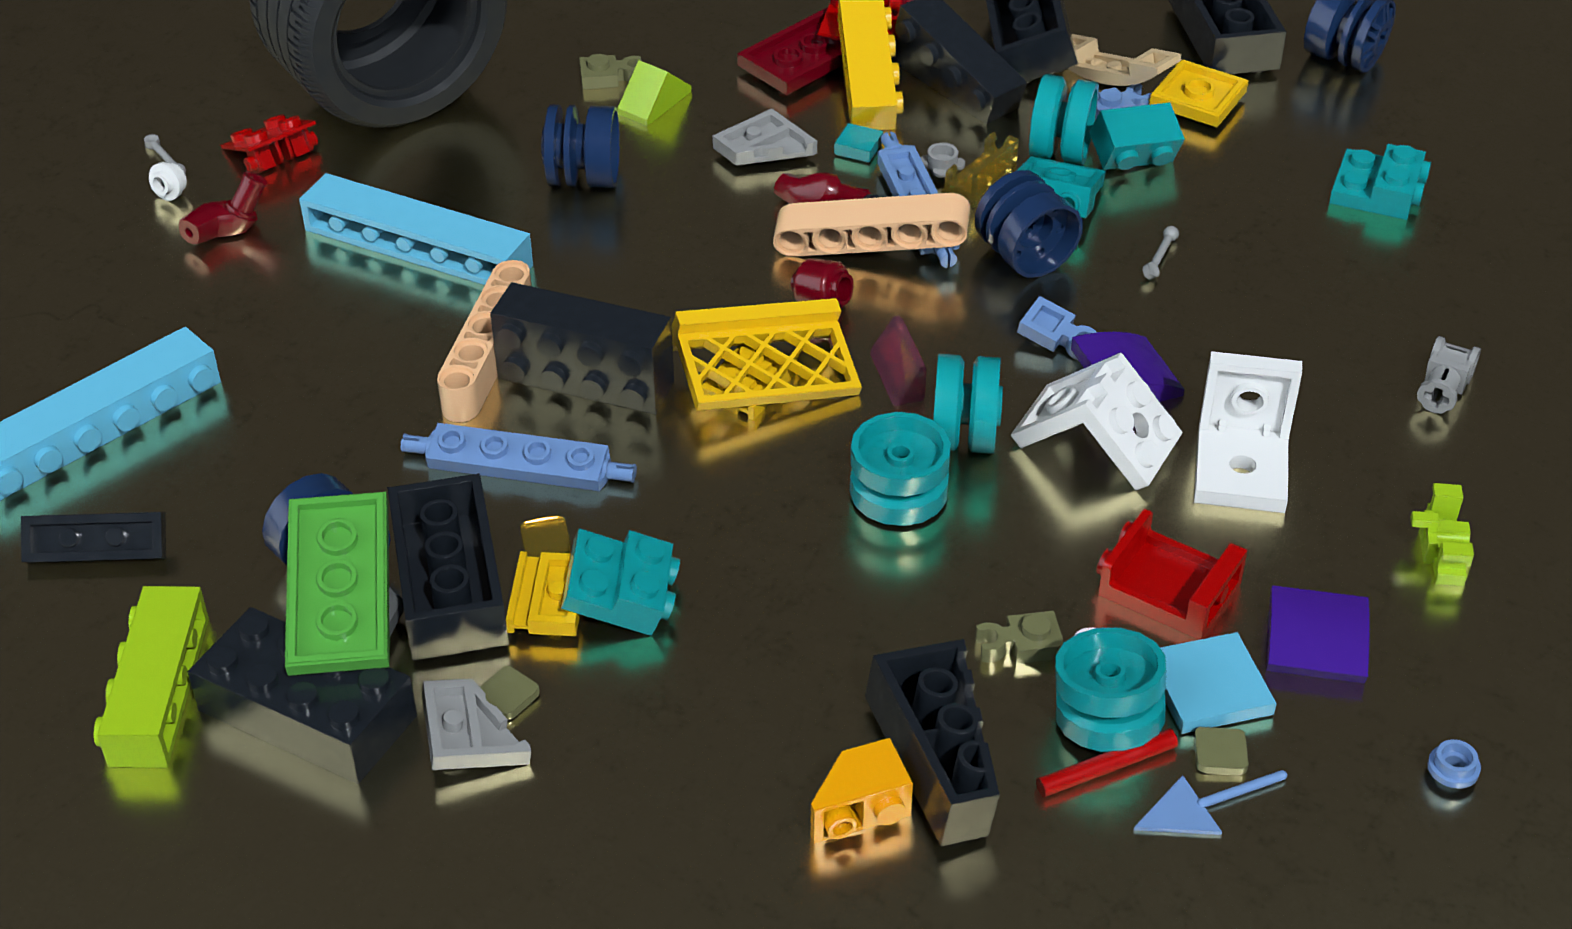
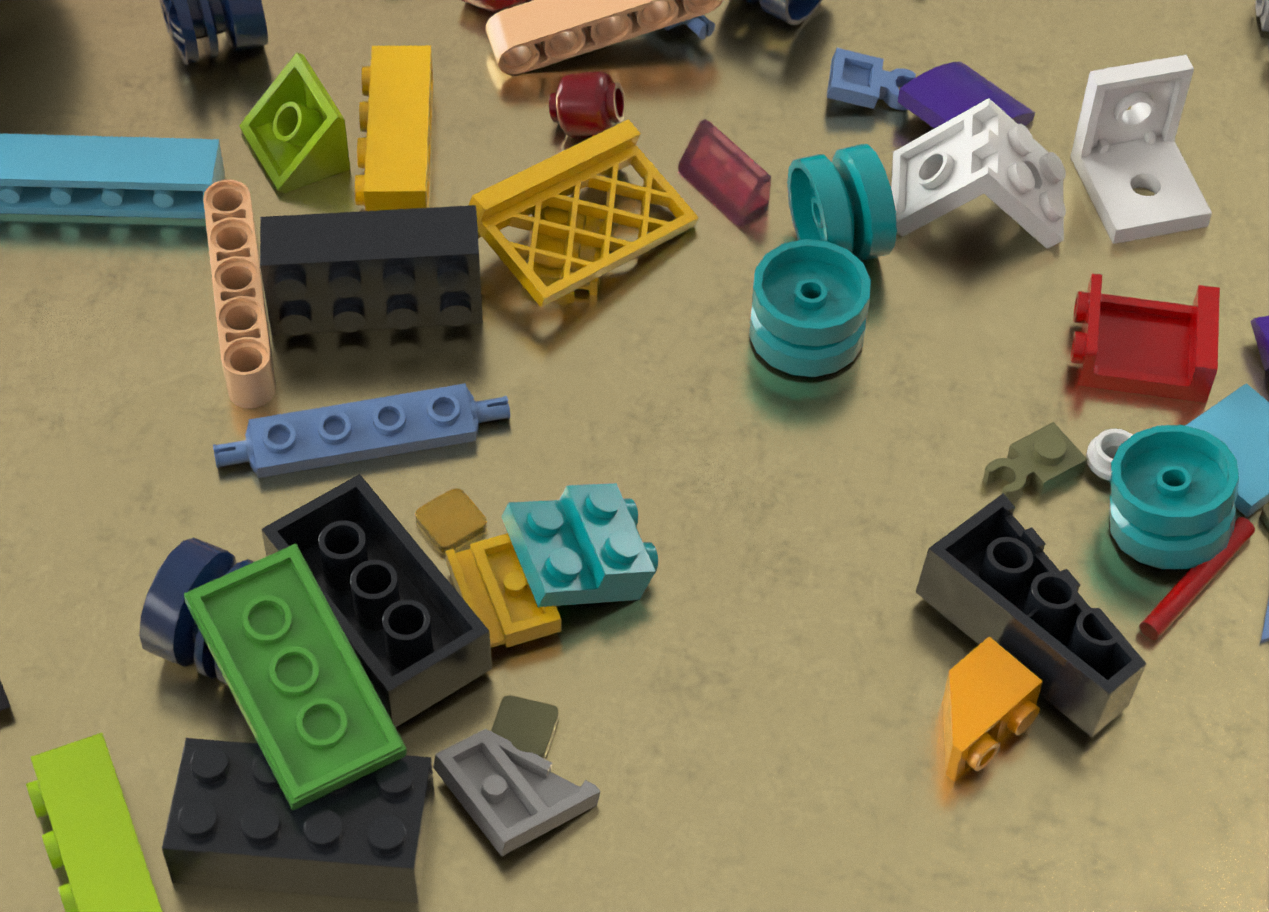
camera: 25 degrees left, 10 degrees up
none -> lime slope [239,52,351,193]
none -> yellow brick [355,45,434,211]

